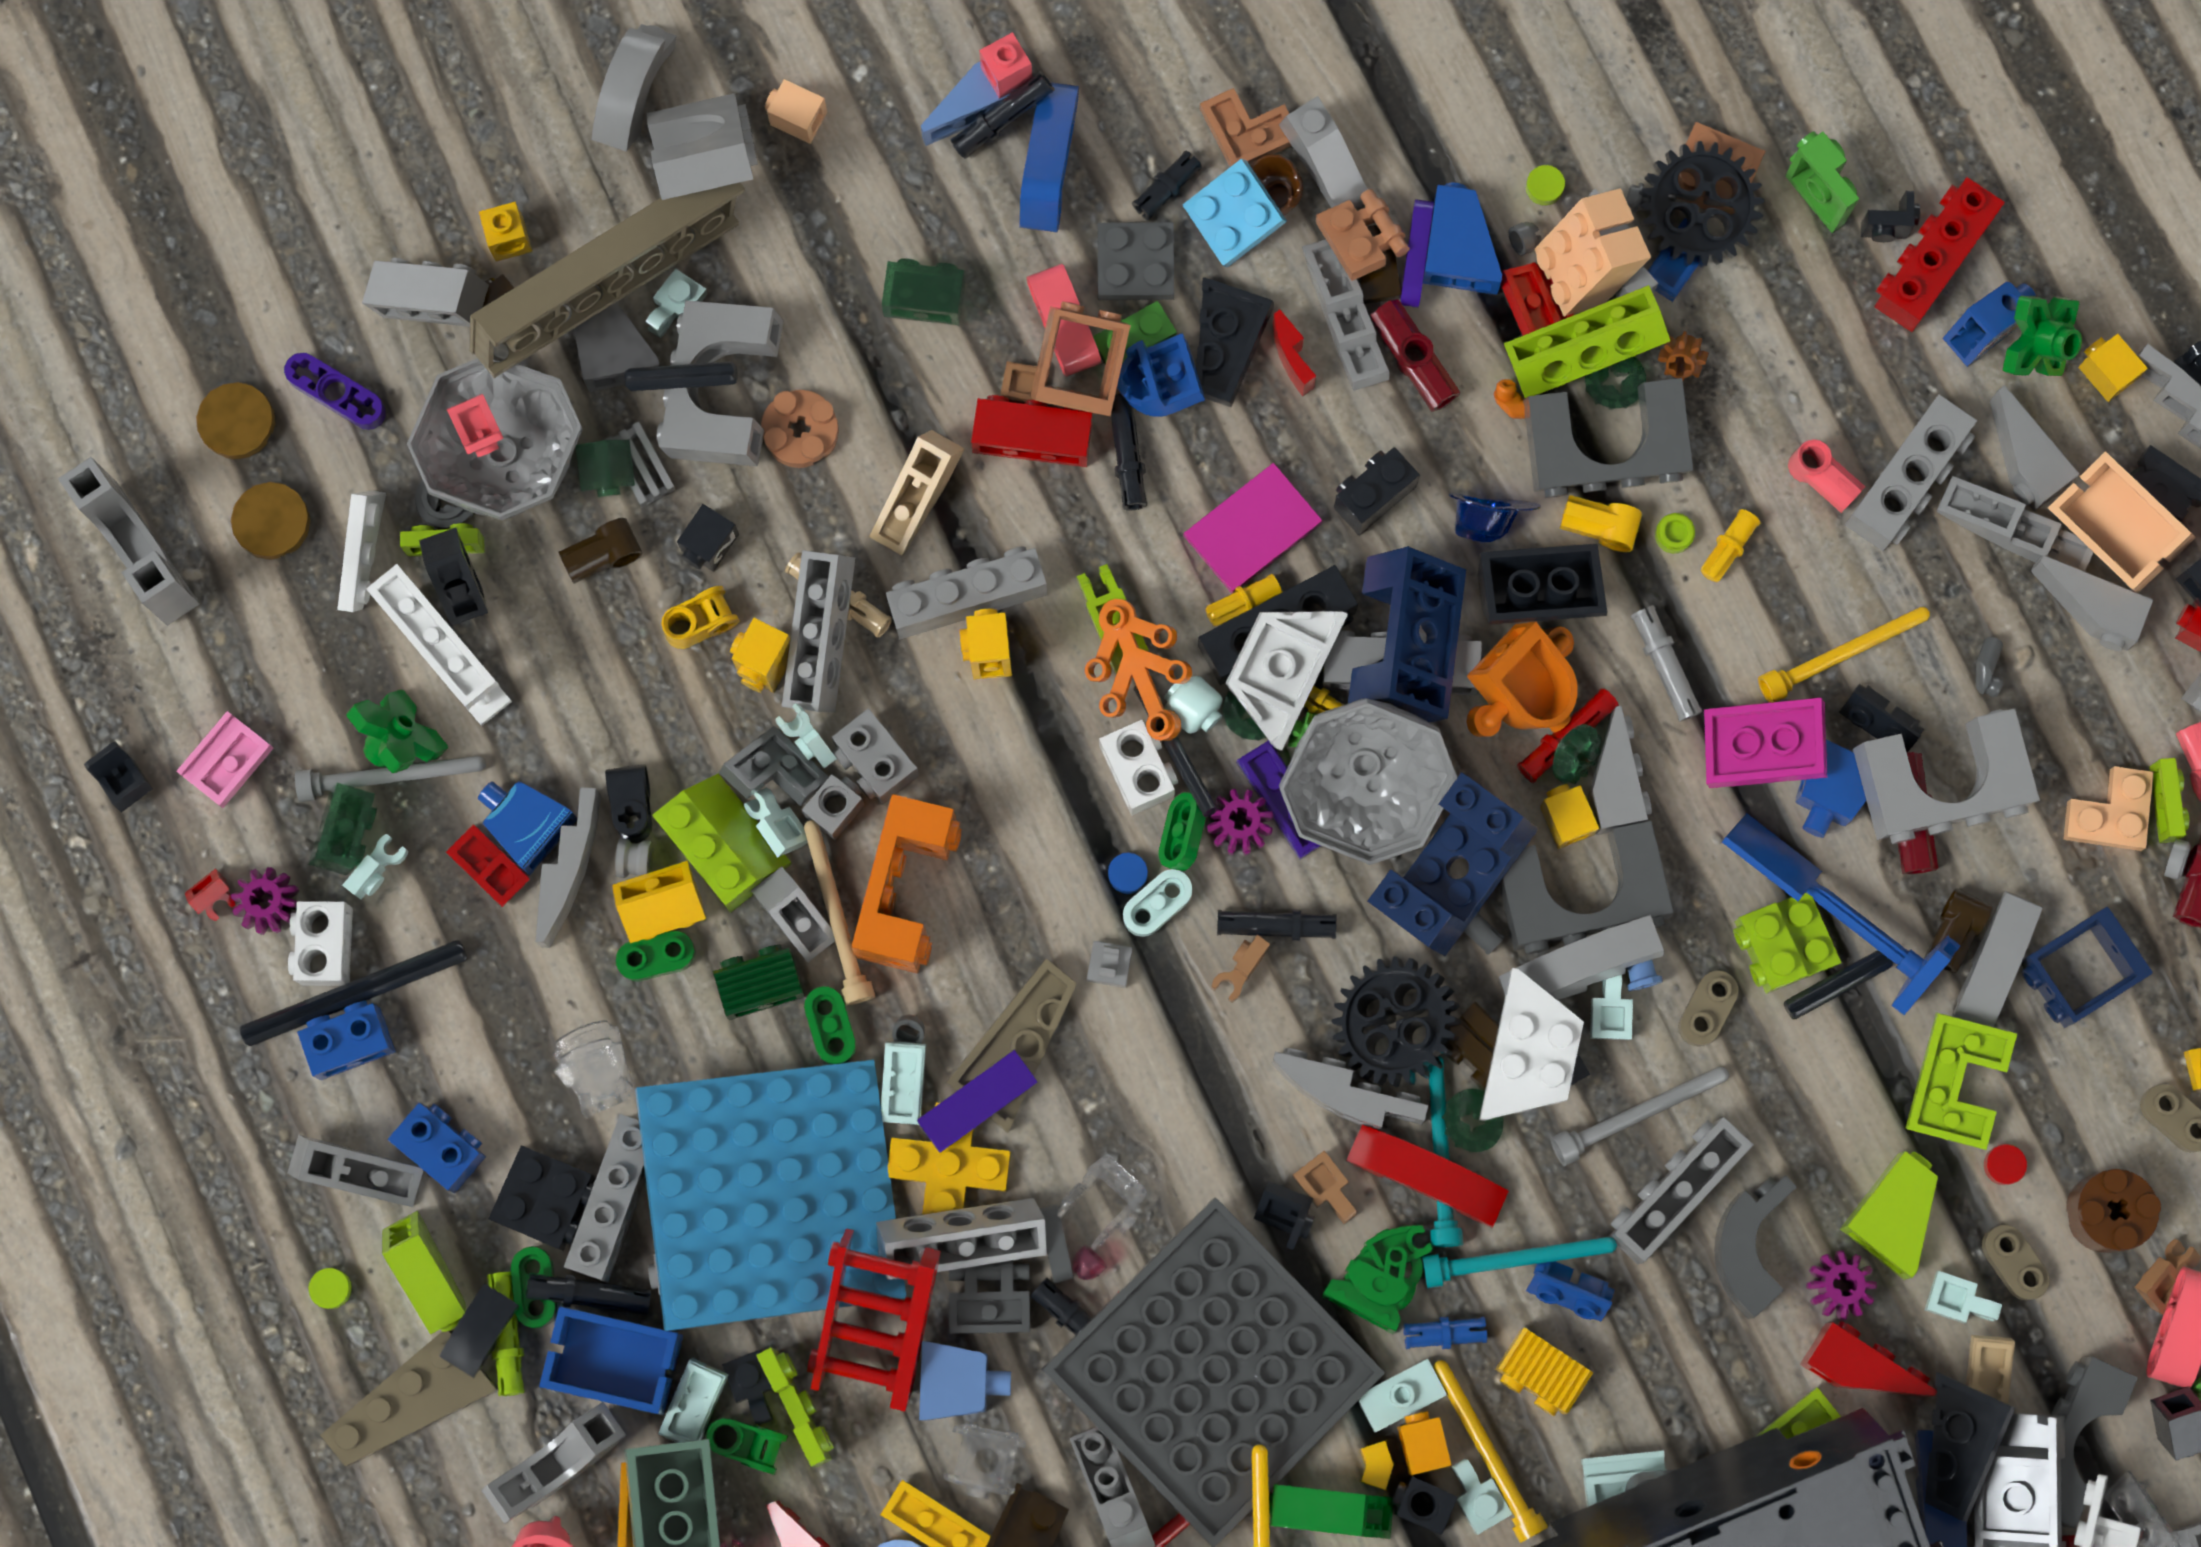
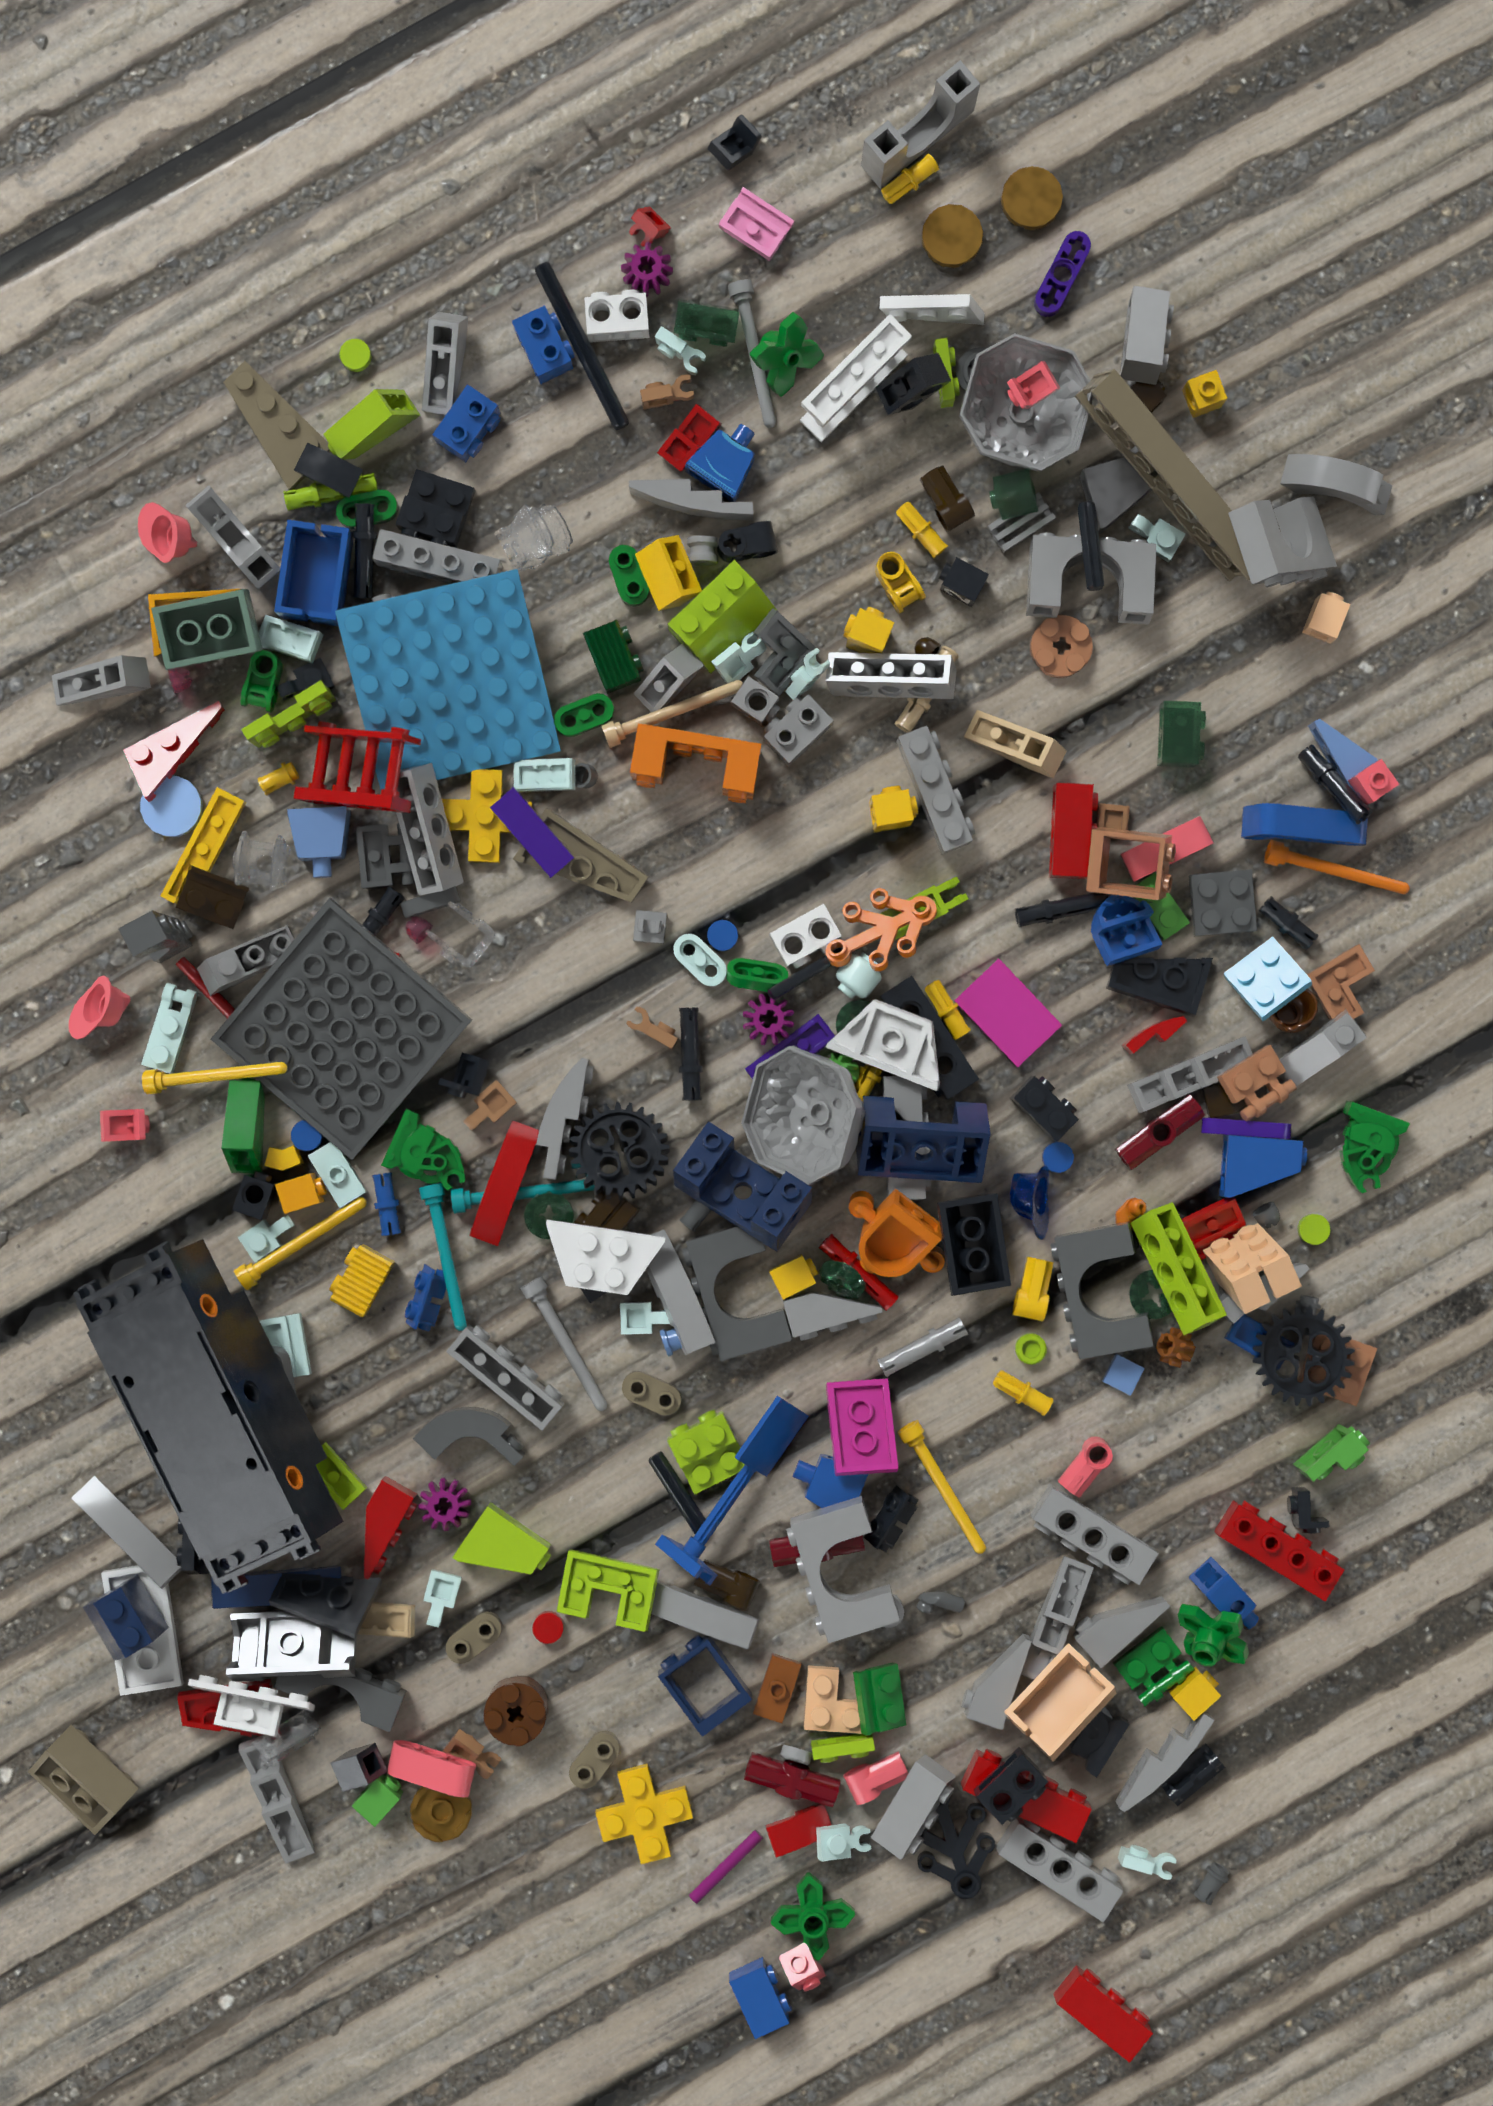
camera: 80 degrees right, 10 degrees up
none -> yellow pin [257,762,299,796]
none -> blue tile [291,1120,323,1151]
none -> medium nougat plate [640,375,694,410]
none -> dark orange plate [753,1653,802,1723]
none -> green plate [853,1663,907,1736]
none -> yellow axle [881,153,939,204]
none -> yellow axle [896,502,948,559]
none -> dark brown hinge [914,637,941,655]
none -> blue tile [1042,1142,1074,1173]
none -> medium blue tile [1102,1354,1145,1396]
none -> green plate [1112,1626,1194,1707]
none -> orange piece [1264,839,1410,894]
none -> green piece [1339,1101,1410,1193]

